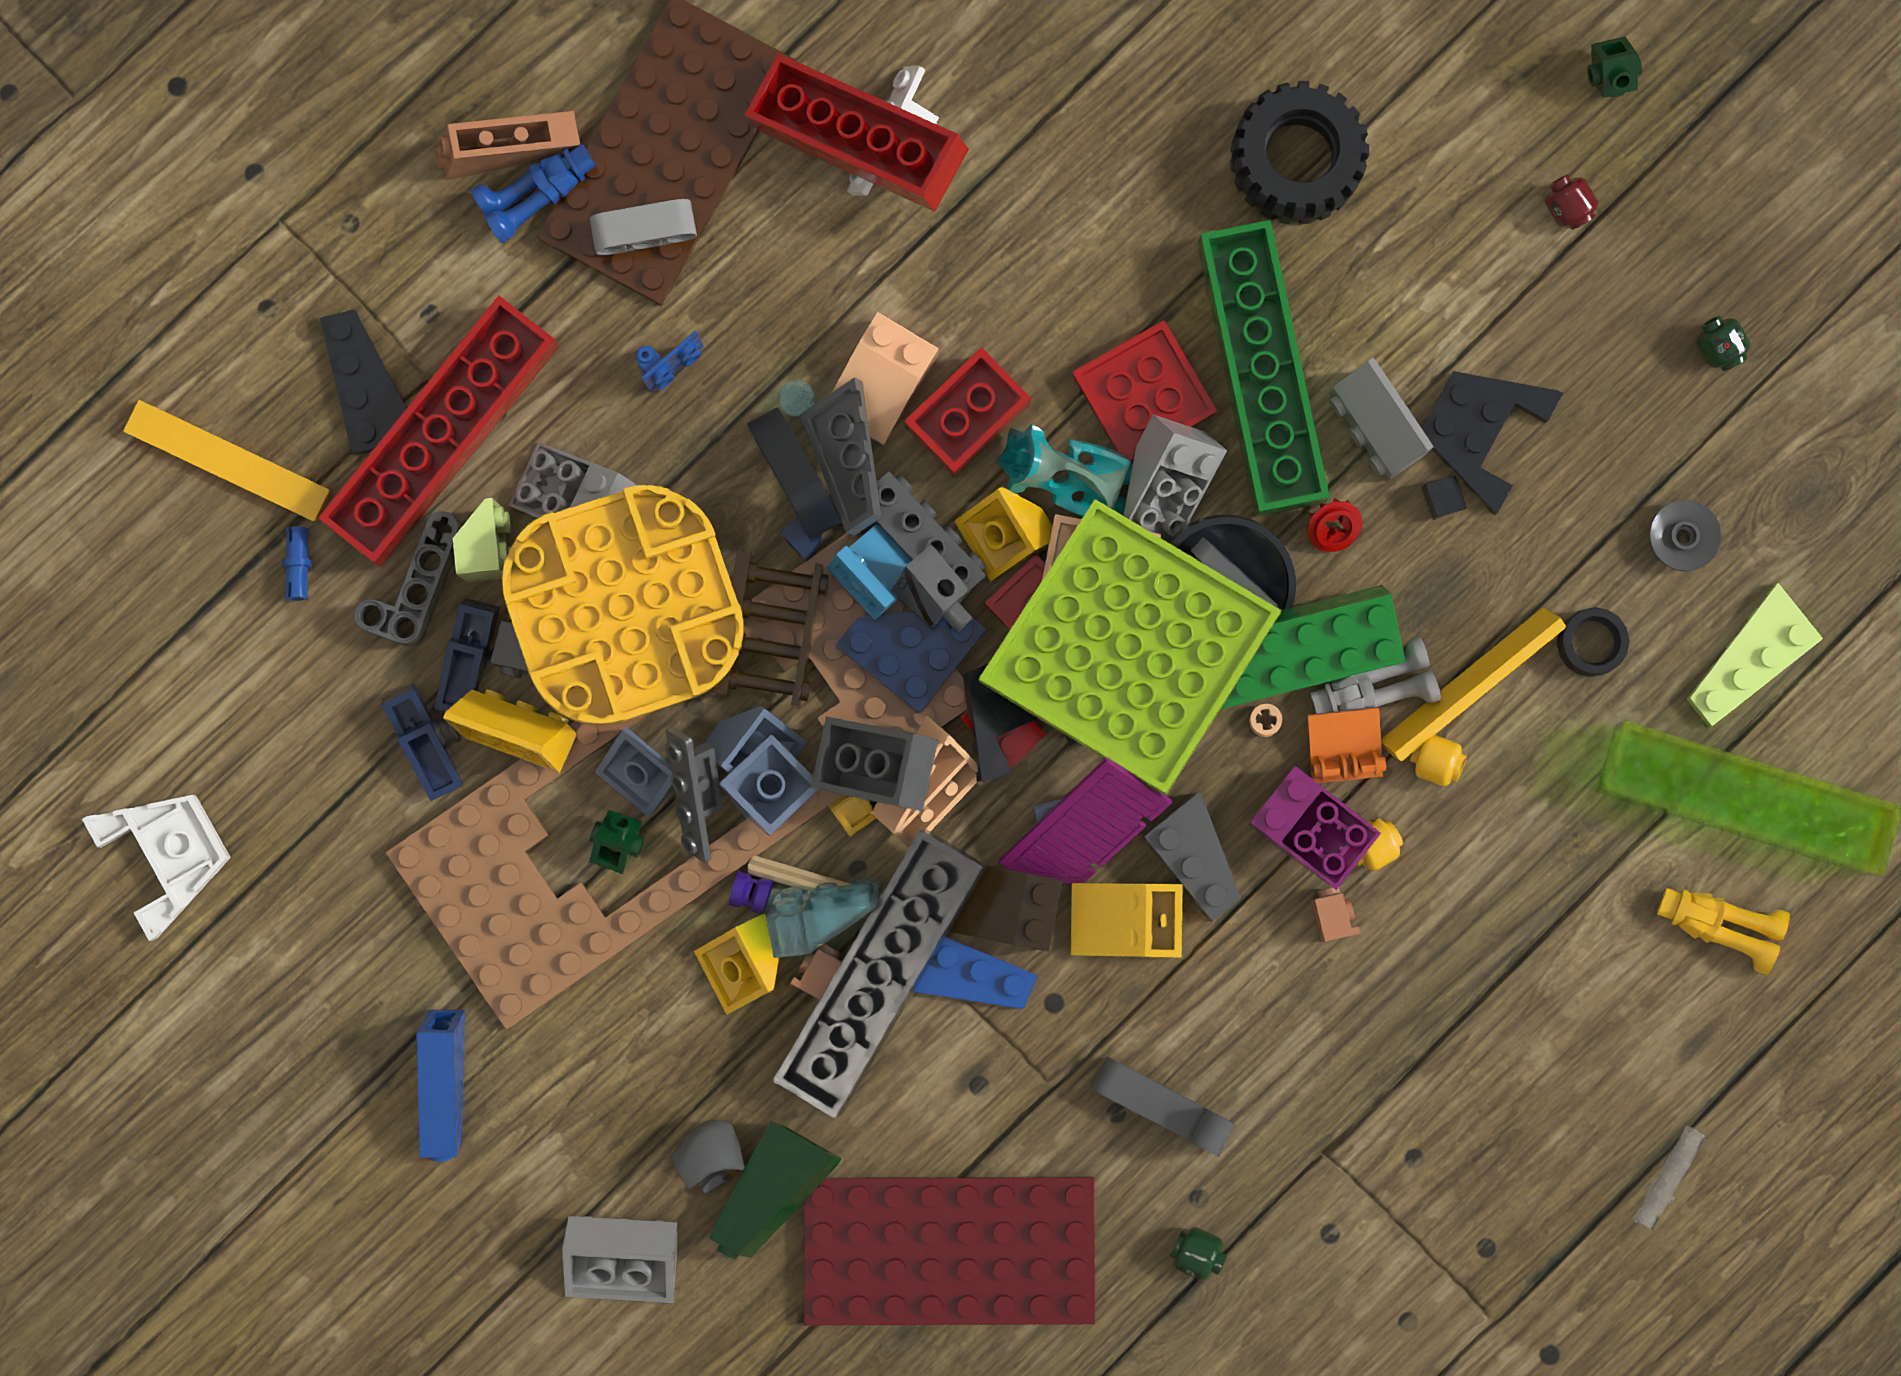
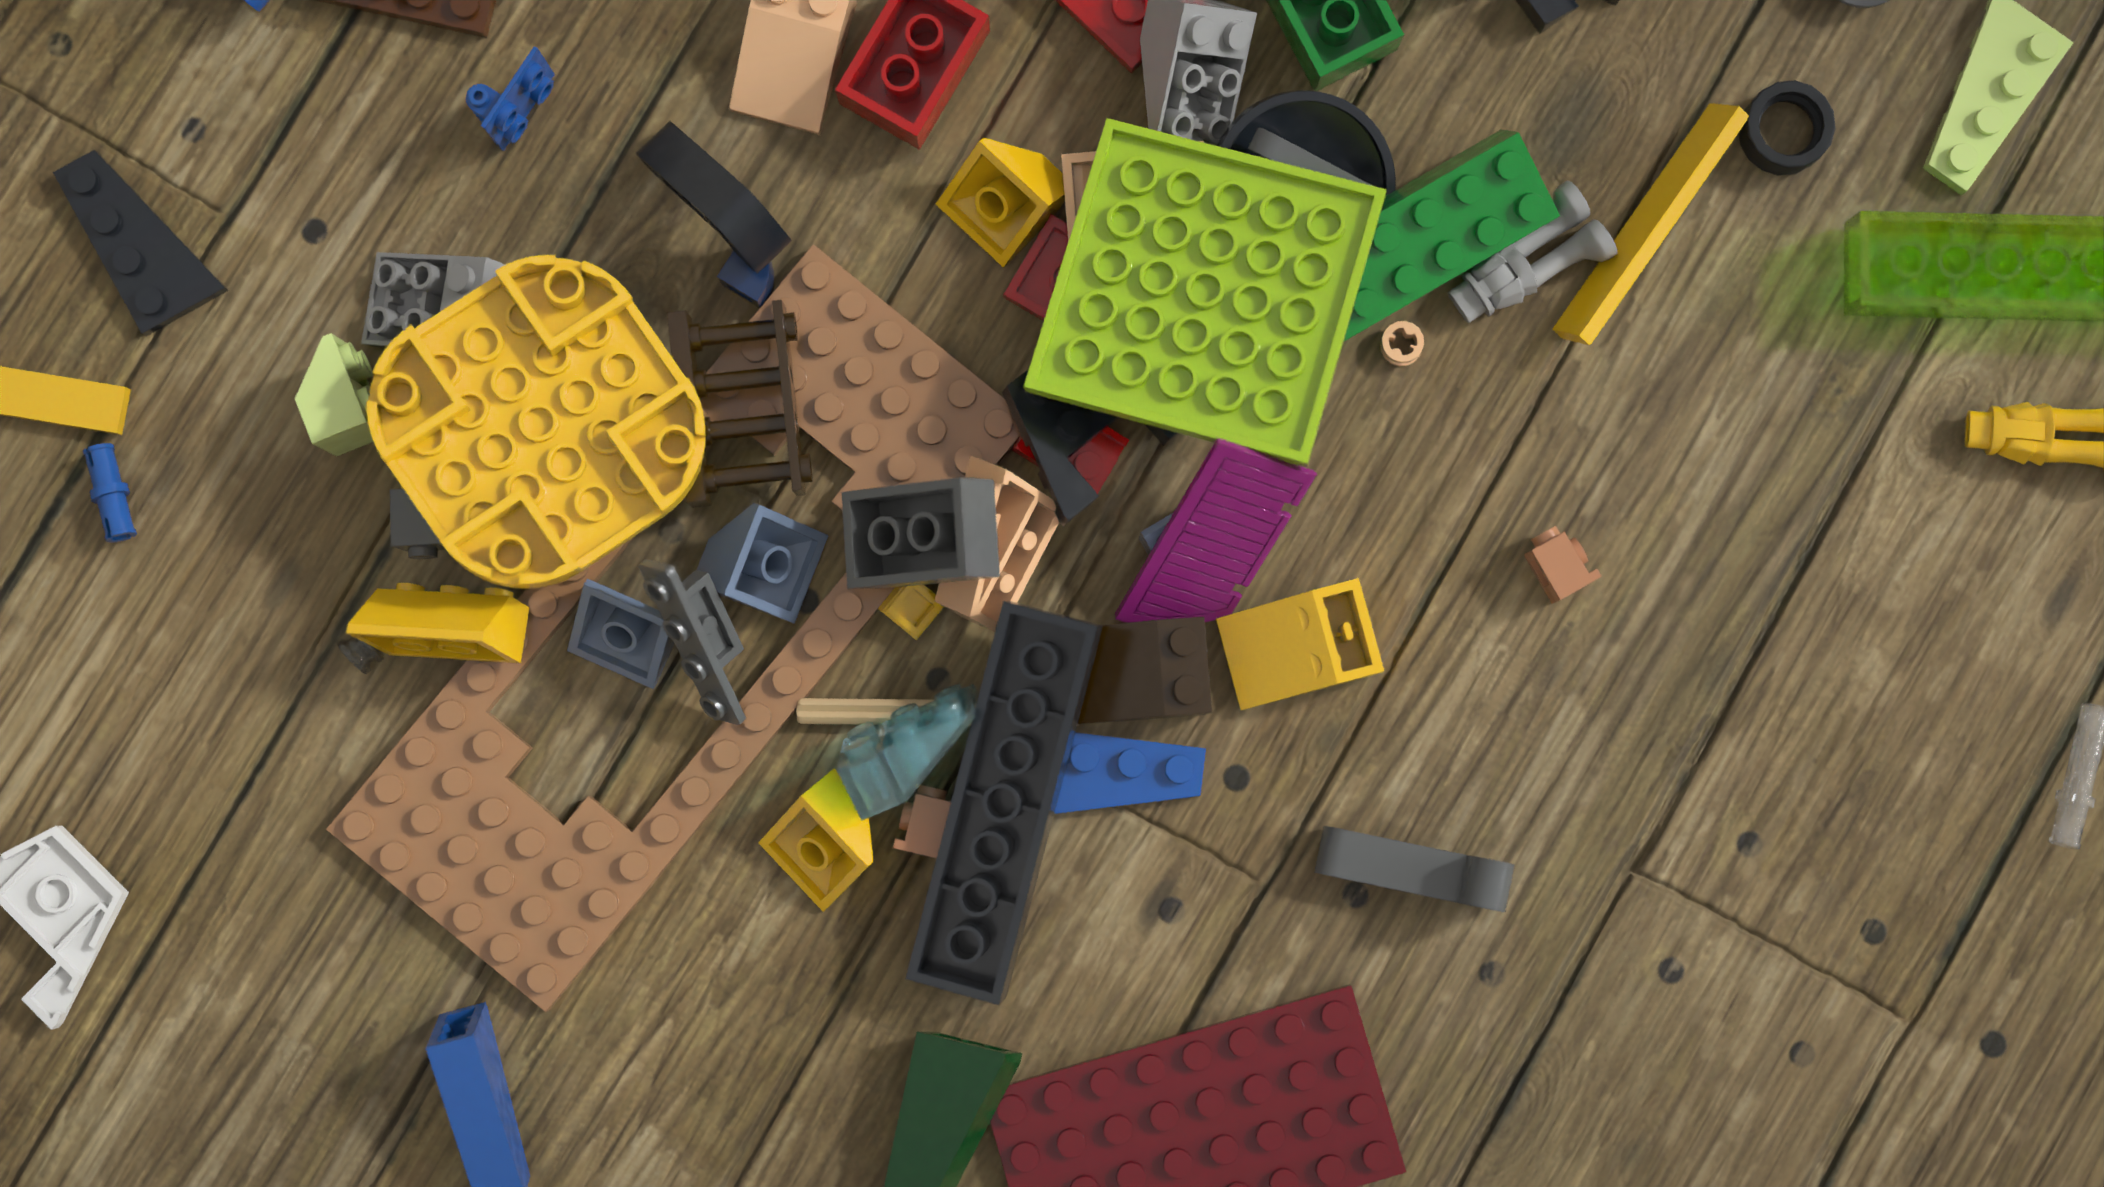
camera: 15 degrees left, 0 degrees up
red brick [318,295,559,567] -> none
dark grey beam [354,511,463,647] -> none
dark blue slope [381,683,463,801] -> none
dark blue slope [434,598,500,711] -> none
dark green brick [589,810,644,874] -> none
dark grey piece [672,1119,745,1195] -> none
sand blue slope [719,734,819,836] -> none
dark purple wheel [728,871,773,915] -> none
clear light blue plate [780,381,815,417] -> none
dark grey wing [800,377,882,536] -> none
dark azure bracket [826,524,912,621] -> none
dark blue plate [836,612,987,714] -> none
dark grey brick [875,471,986,602] -> none
dark grey torso [891,545,974,632] -> none
teal hips [996,424,1133,517] -> none
dark grey wedge [1142,792,1241,921] -> none
dark green head [1170,1227,1227,1281] -> none
magenta slope [1249,766,1381,890] -> none
red gear [1305,498,1363,552] -> none
orange hinge [1307,707,1386,783] -> none
yellow head [1356,818,1403,871] -> none
yellow head [1410,735,1467,787] -> none

